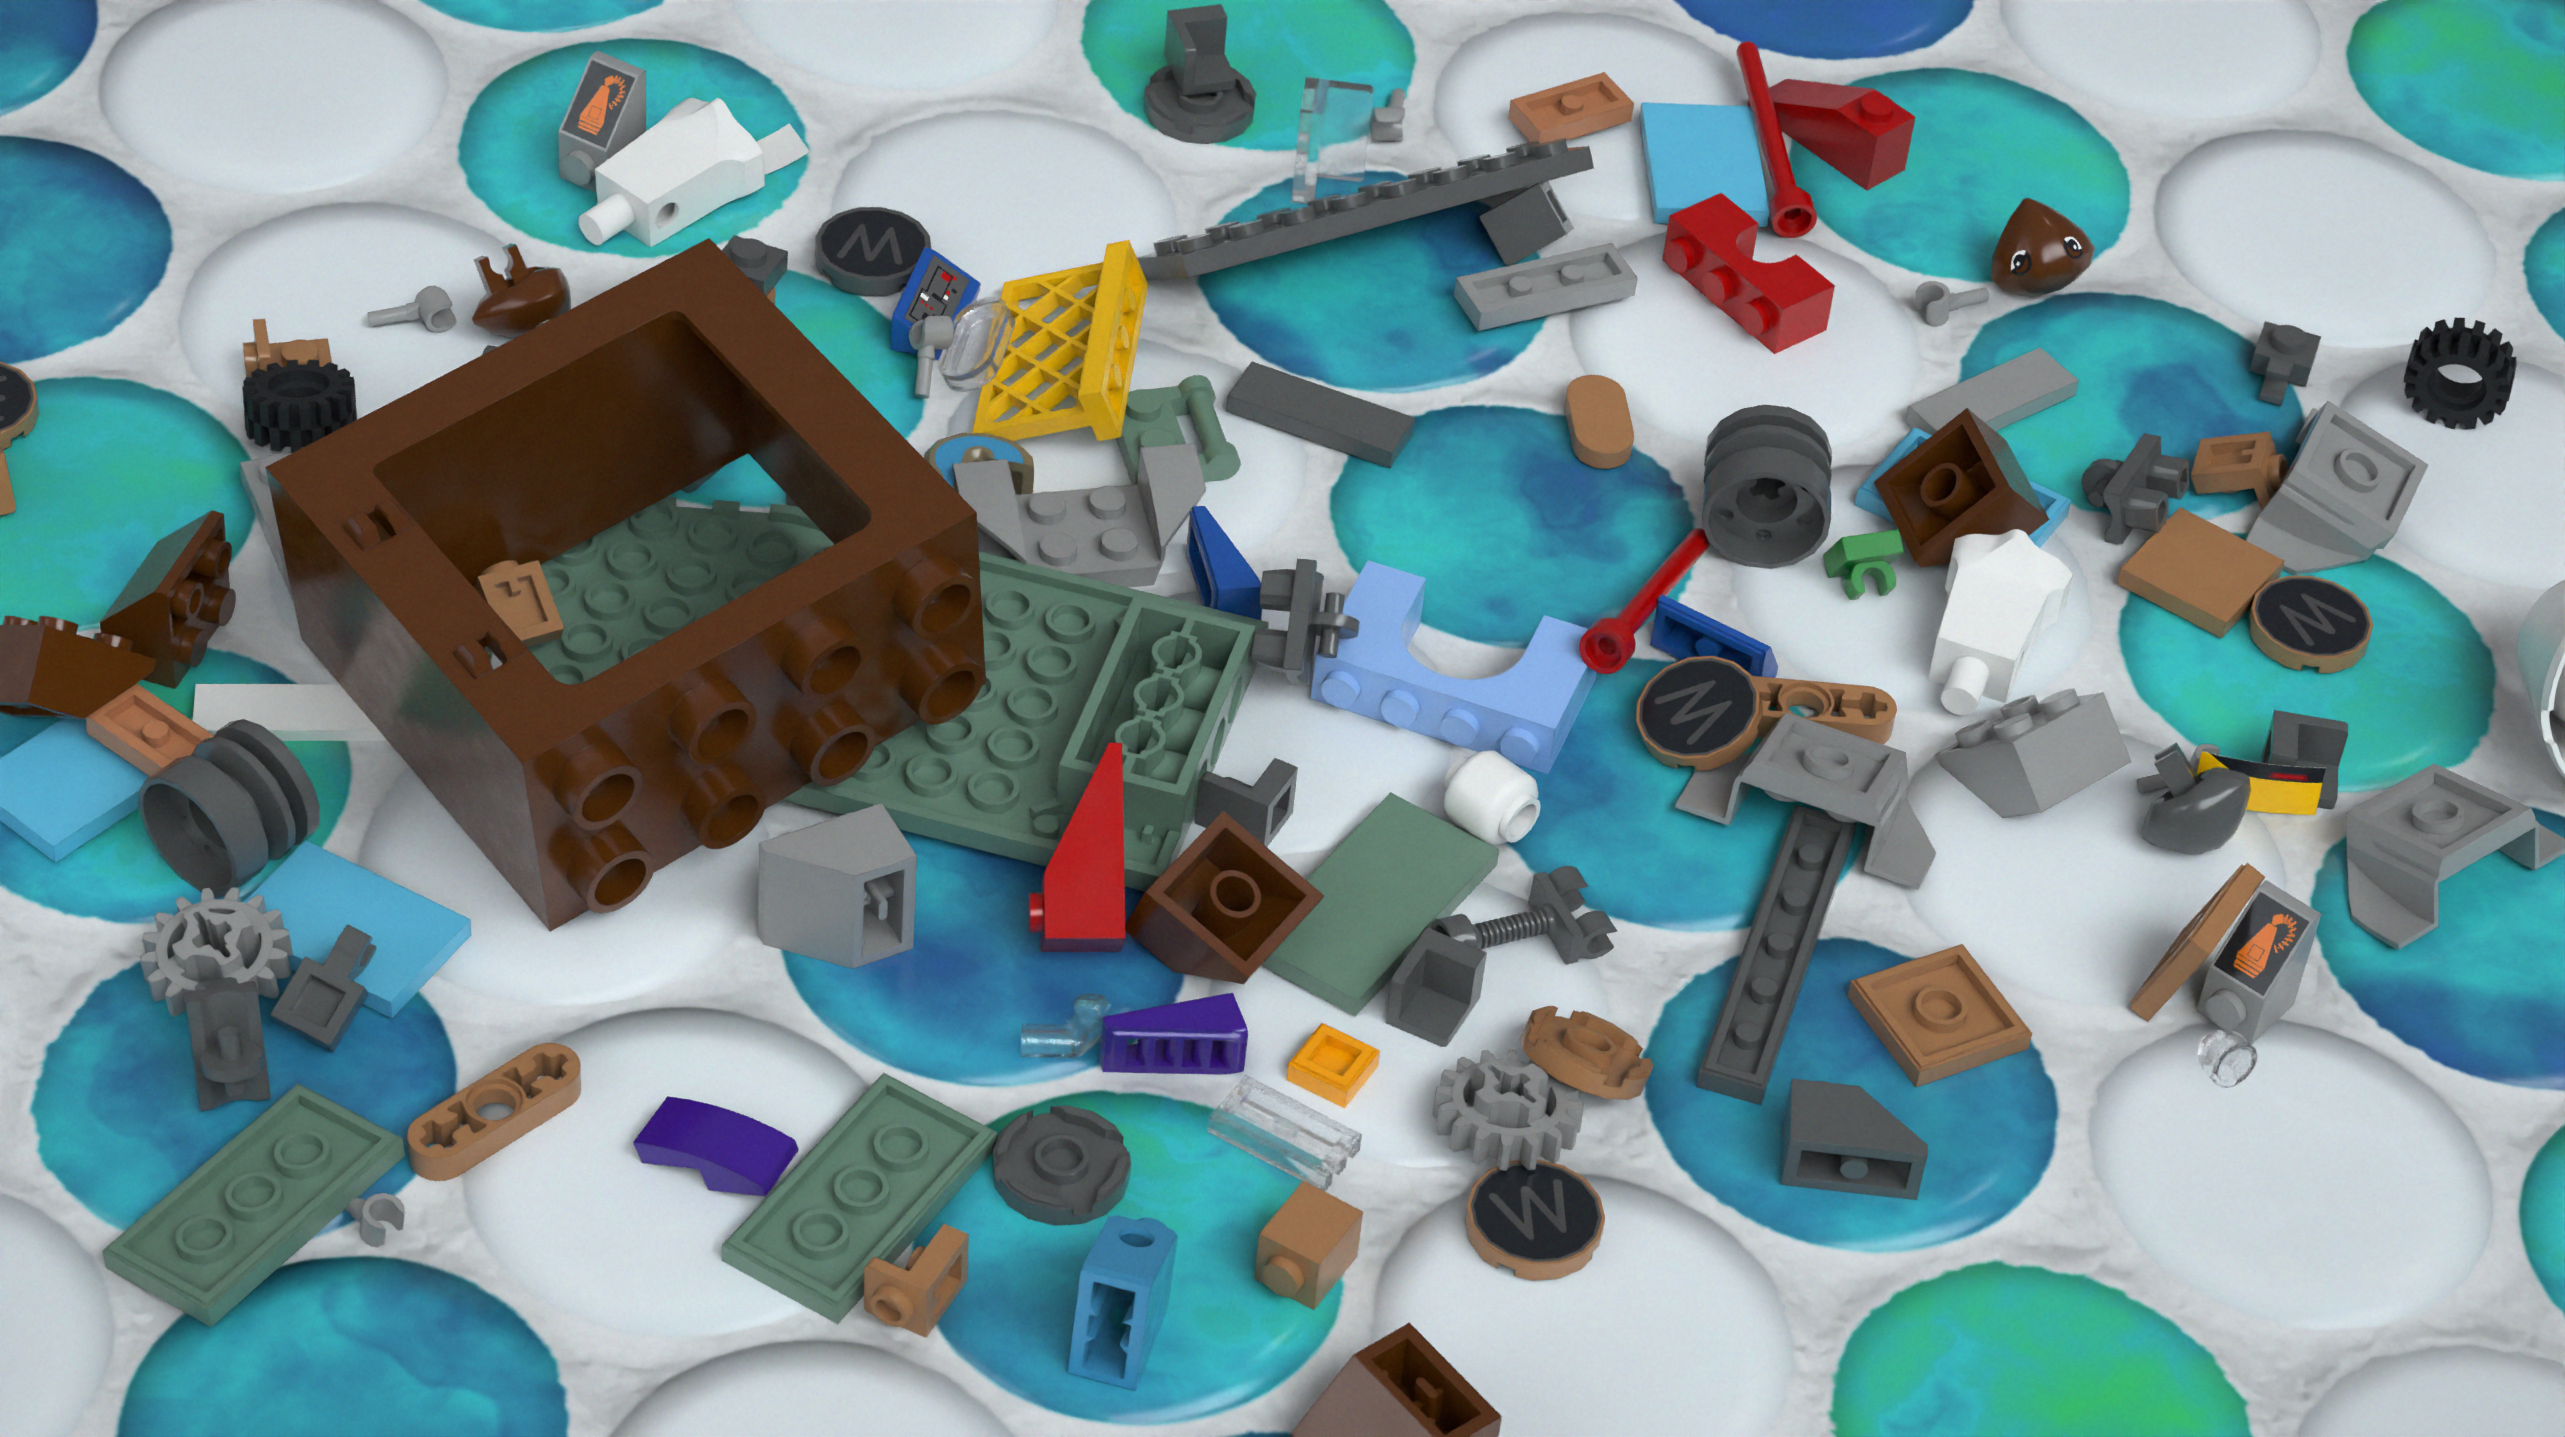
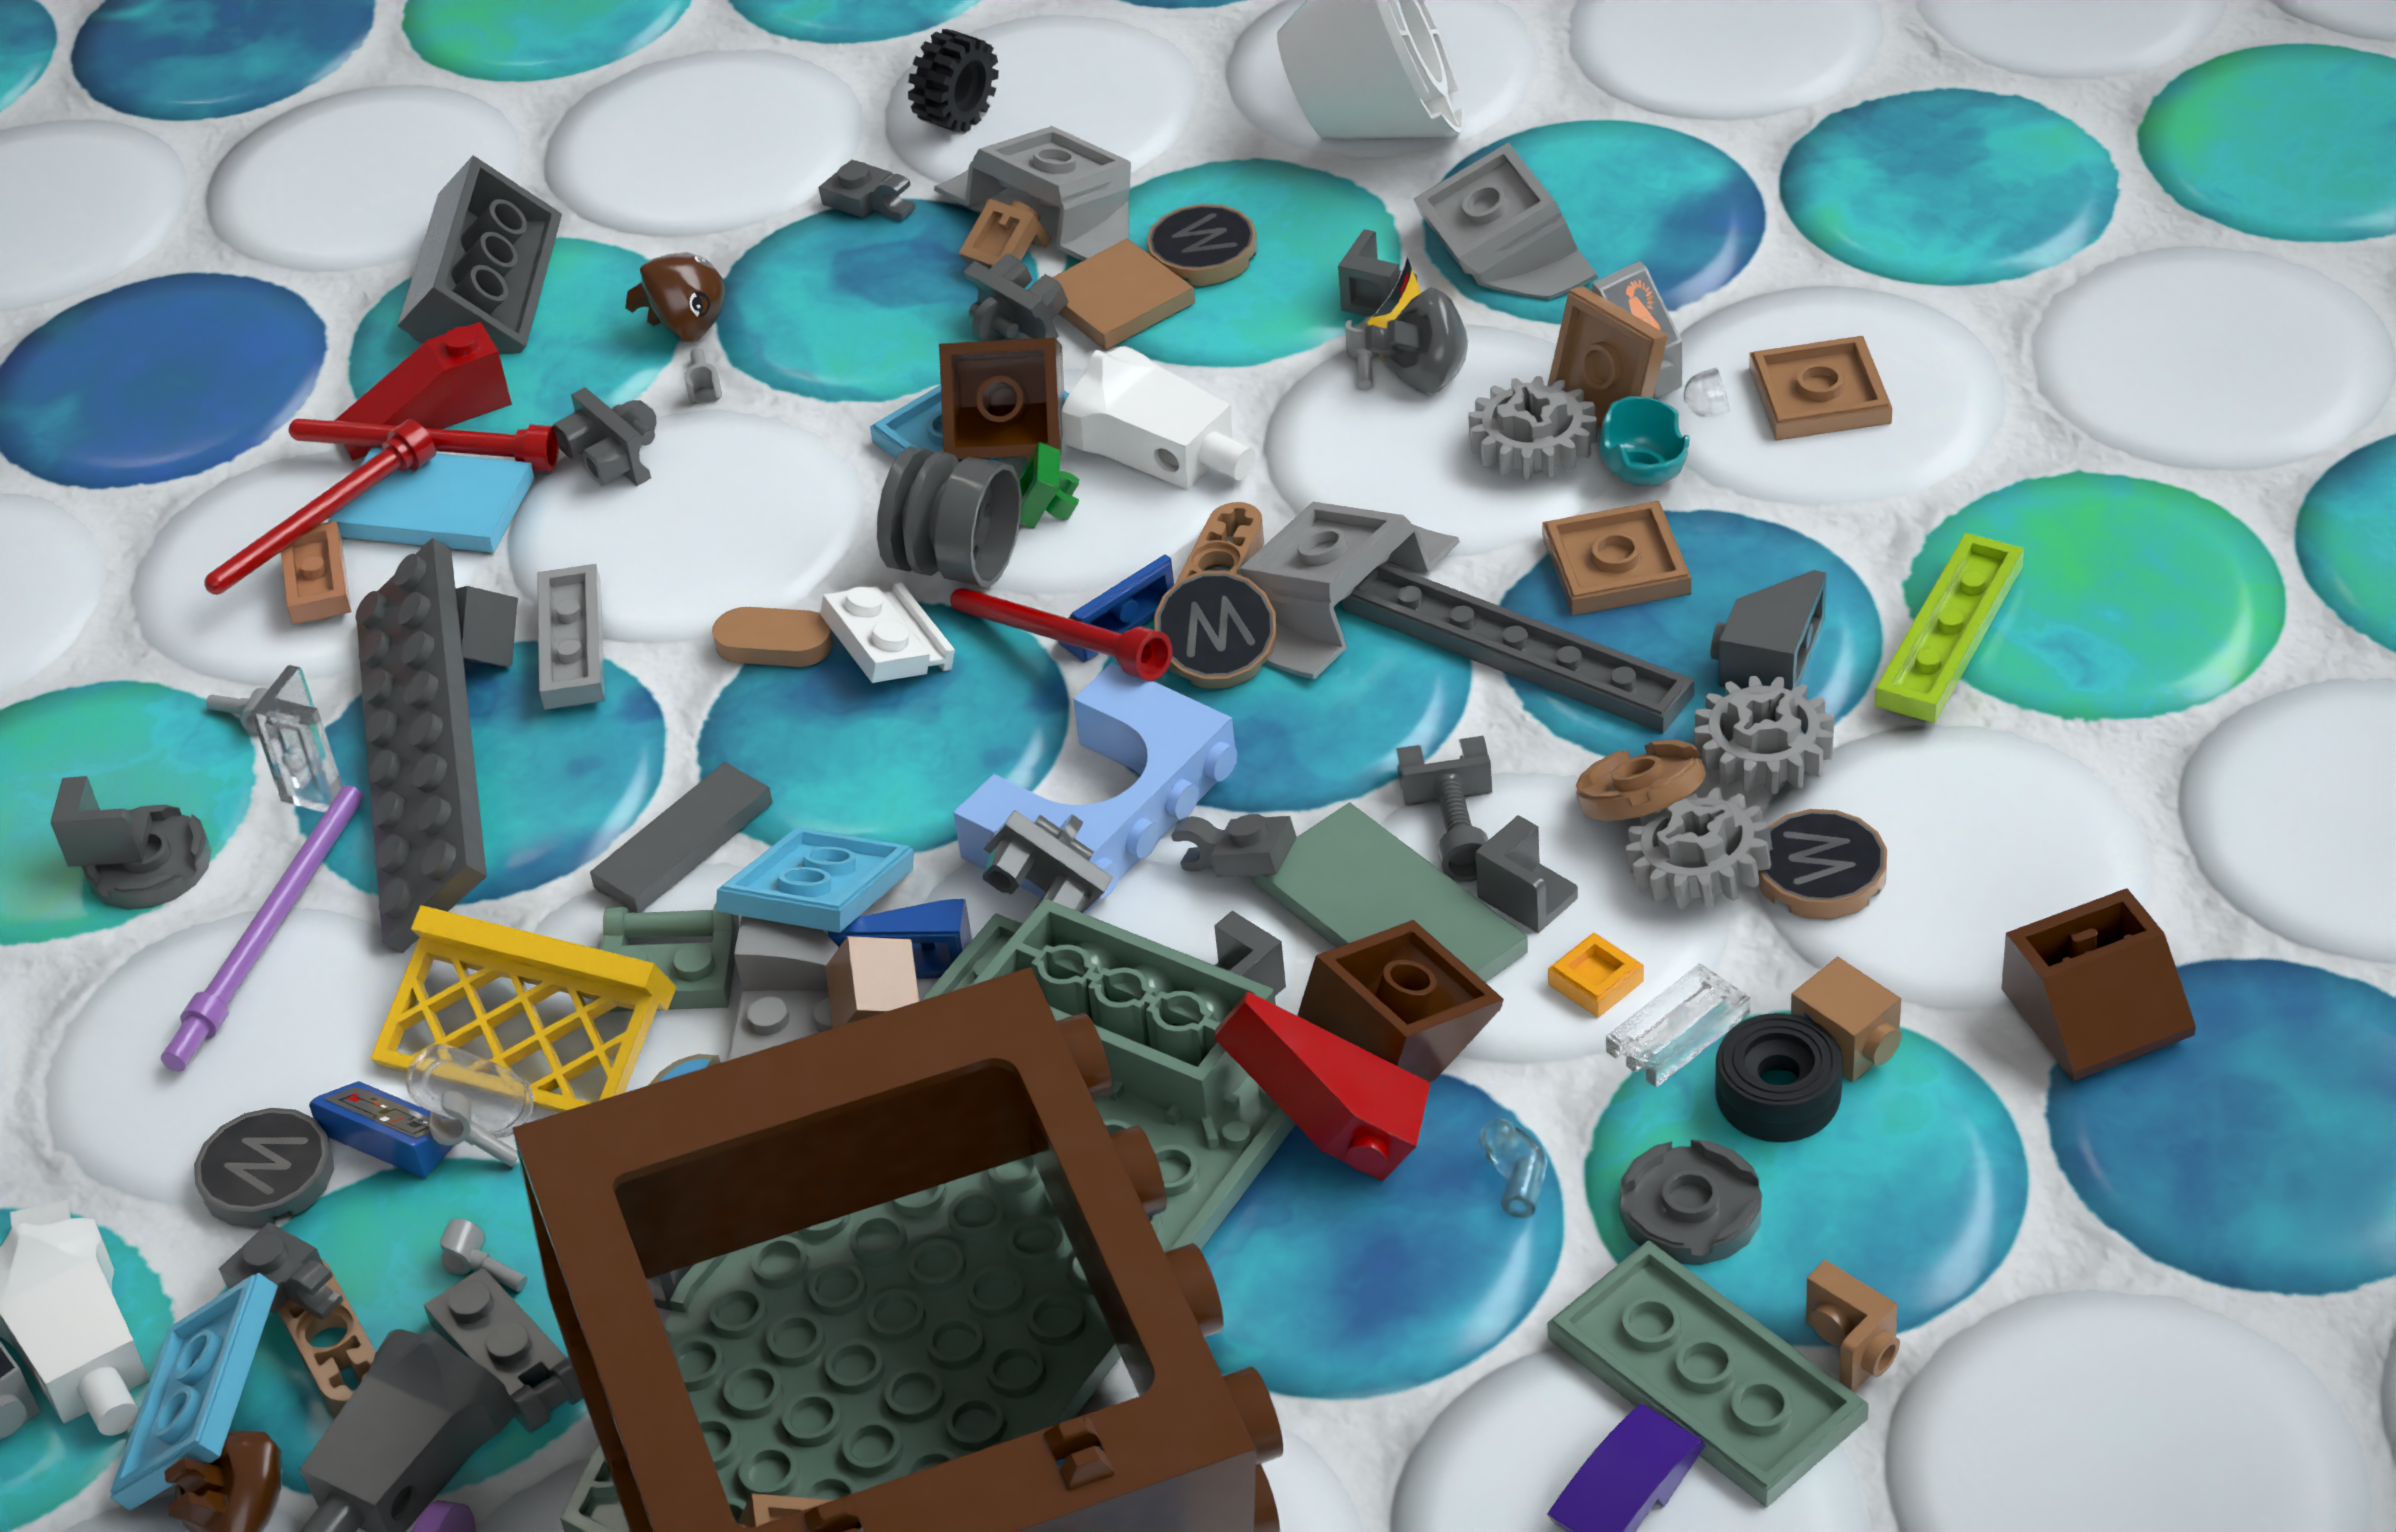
camera: 65 degrees left, 0 degrees up
light grey slope [758,803,917,969] -> none
dark azure torso [1068,1215,1178,1391] -> none
dark purple slope [1099,993,1248,1075] -> none
white head [1443,750,1541,846] -> none
red arch [1662,193,1835,354] -> none
light grey tile [1905,348,2079,435] -> none
light grey slope [1936,688,2132,818] -> none
none -> medium azure tile [110,1272,278,1511]
none -> medium lavender bar [161,785,364,1072]
none -> red piece [204,419,436,595]
none -> dark grey slope [397,155,562,354]
none -> dark grey hips [553,387,657,486]
none -> medium azure tile [716,827,914,933]
none -> white plate [820,582,955,683]
none -> brick [825,936,919,1028]
none -> dark grey plate [1171,814,1297,877]
none -> light grey gear [1469,376,1597,480]
none -> teal hair [1599,396,1690,486]
none -> light grey gear [1694,676,1834,794]
none -> black tyre [1715,1013,1843,1142]
none -> medium nougat tile [1749,336,1892,441]
none -> lime plate [1875,532,2024,724]

